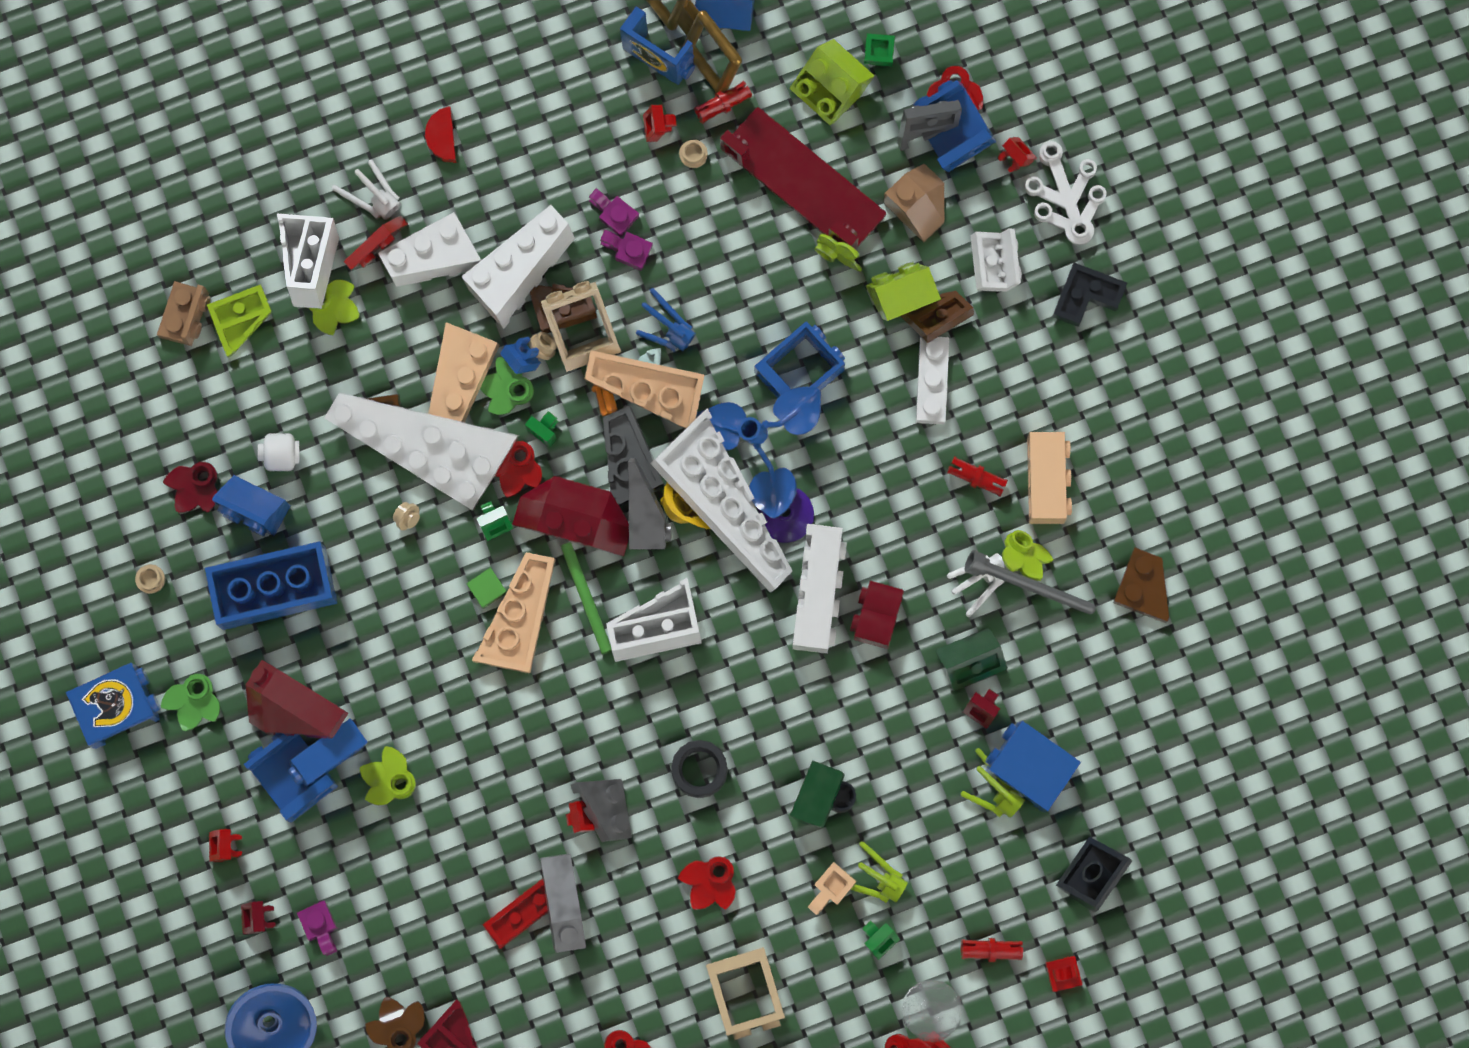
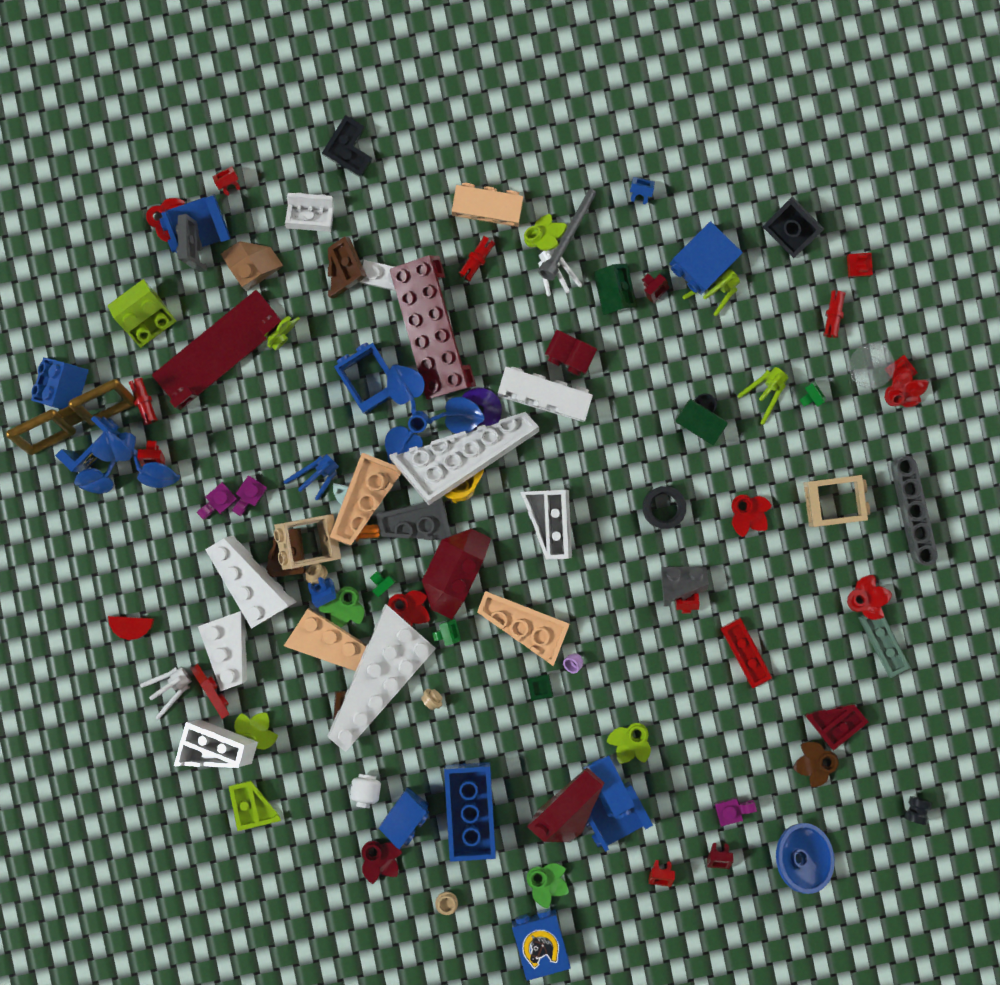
camera: 80 degrees left, 10 degrees up
medium nougat bracket [157,281,211,346] -> none
bright green tile [466,567,507,609] -> none
flat silver slope [540,853,586,953] -> none
bright green bar [560,542,612,654] -> none
flat silver slope [628,458,671,549] -> none
tan plate [679,140,708,168] -> none
light nougat plate [808,862,857,915] -> none
green tile [864,33,895,67] -> none
lime slope [865,261,941,321] -> none
white plant [1025,141,1106,245] -> none
reddish brown wing [1113,547,1169,623] -> none
none -> blue plant [74,429,180,494]
none -> bracket [390,255,476,399]
none -> dark green tile [527,674,554,701]
none -> lavender hinge [563,653,583,674]
none -> blue tile [630,177,655,205]

